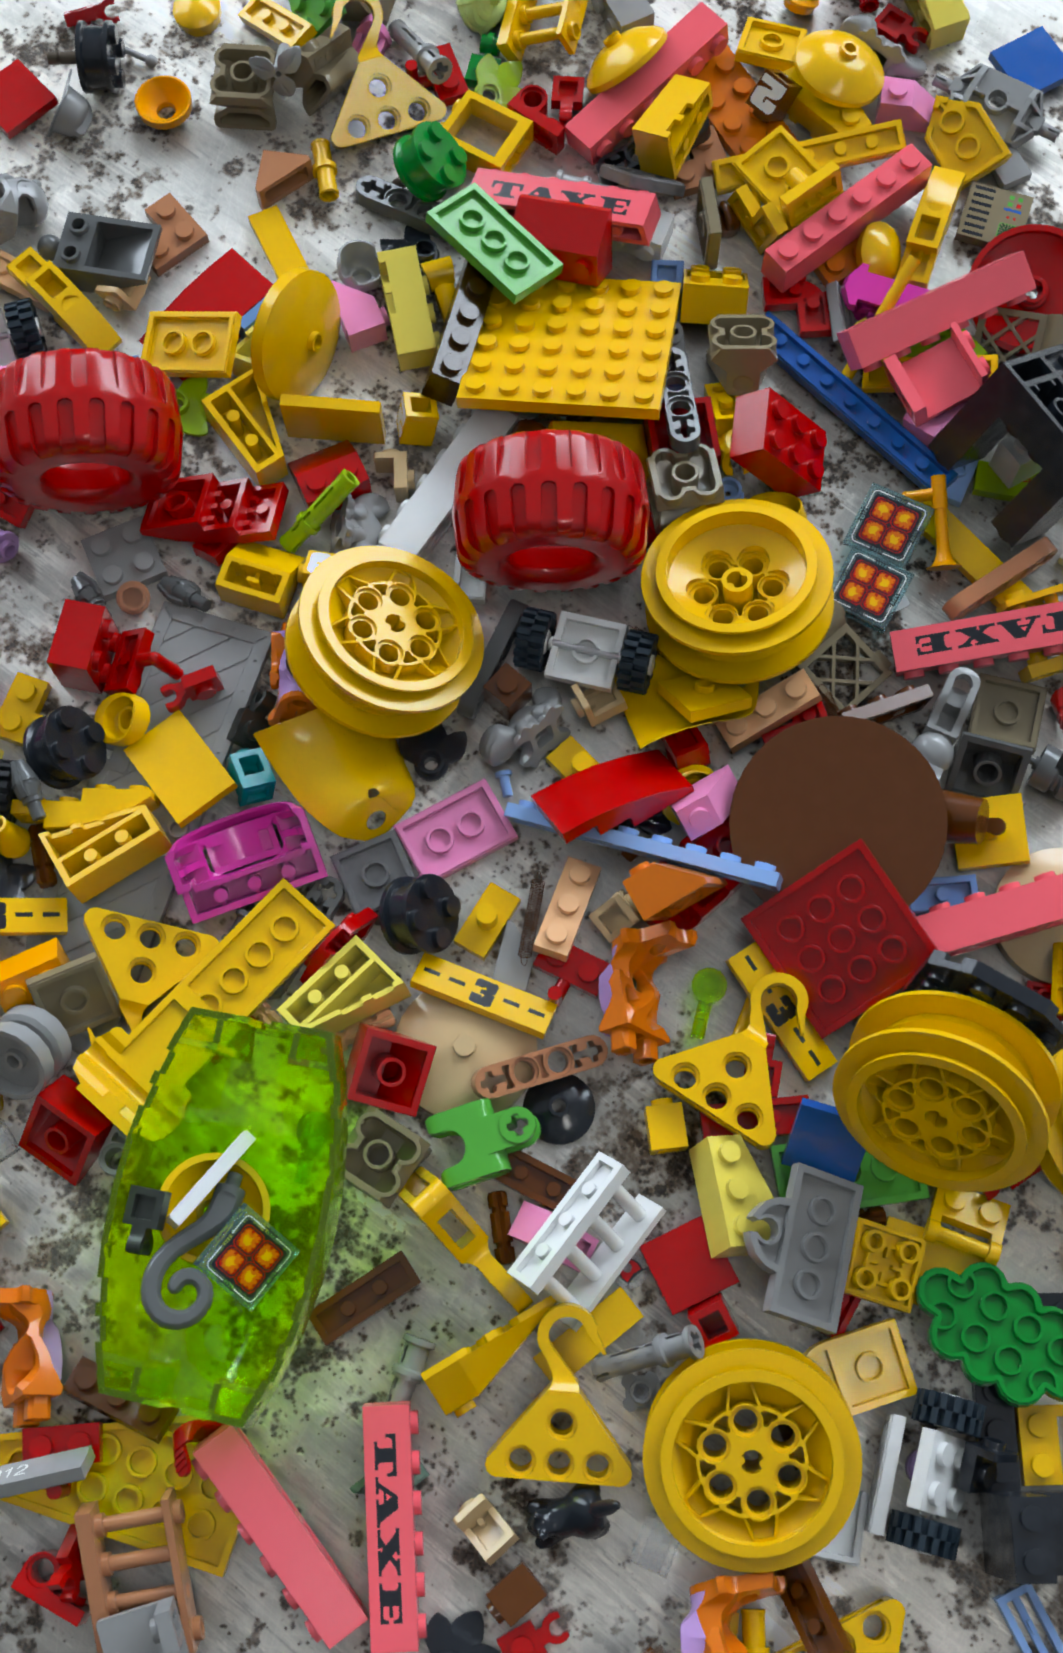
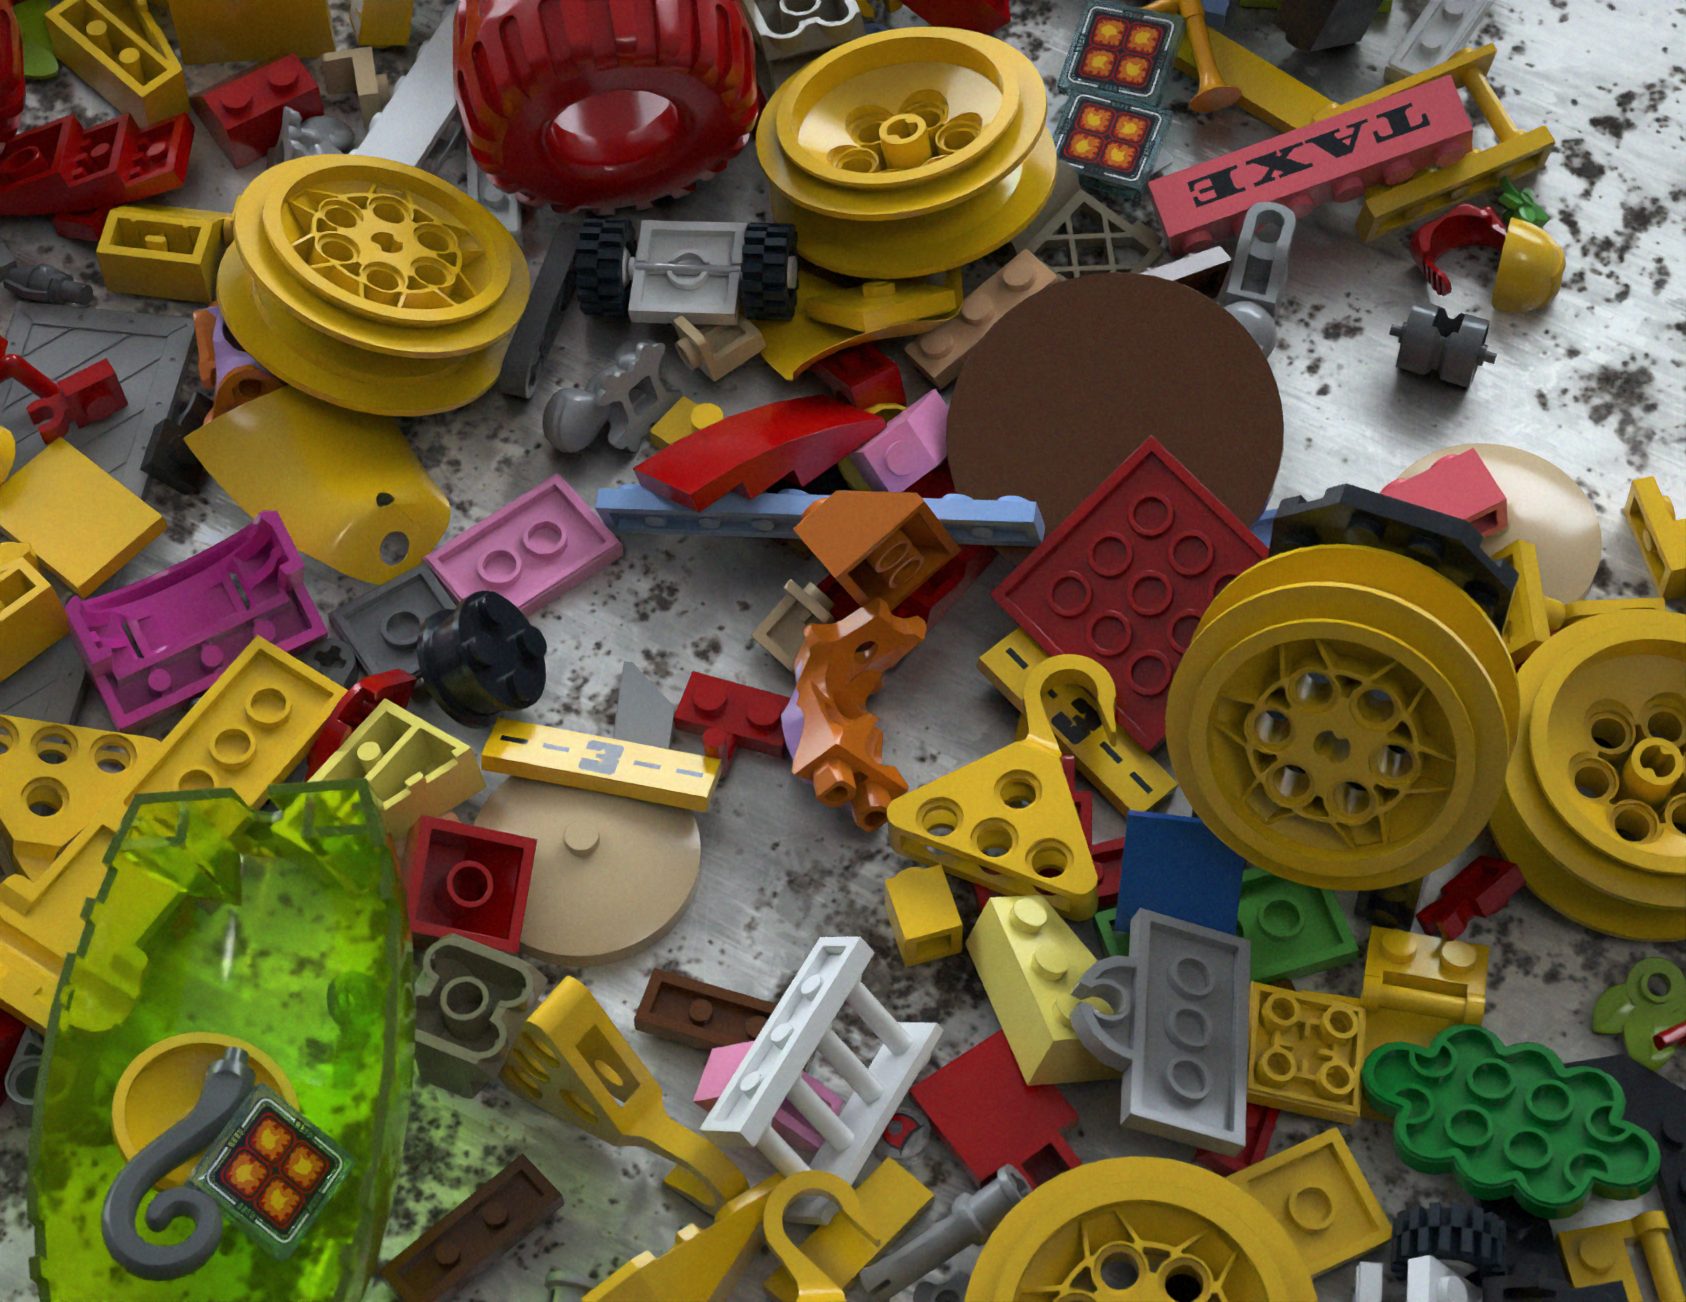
camera: 10 degrees left, 15 degrees down
pearl dark grey plate [122,1184,172,1256] -> none
white tile [165,1130,256,1230] -> none
teal brick [227,747,276,807] -> none
lime pin [279,469,360,554] -> none
black plate [398,724,467,782] -> none
bright green piece [425,1098,541,1191] -> none
yellow tile [454,882,521,961] -> none
nougat beam [471,1035,608,1099] -> none
reddish brown brick [483,662,532,722] -> none
reddish brown axle [487,1191,516,1265] -> none
light blue piece [495,769,513,798] -> none
reddish brown piece [518,871,545,966] -> none
black dish [523,1072,595,1145] -> none
light nougat plate [533,856,602,962] -> none
clear neon green plate [690,968,727,1039] -> none
nougat beam [942,537,1058,621] -> none
reddish brown hat [942,789,1006,845] -> none
dark grey slope [944,731,1033,798] -> none
yellow plate [955,793,1030,872] -> none
dark tan tile [967,673,1048,755] -> none

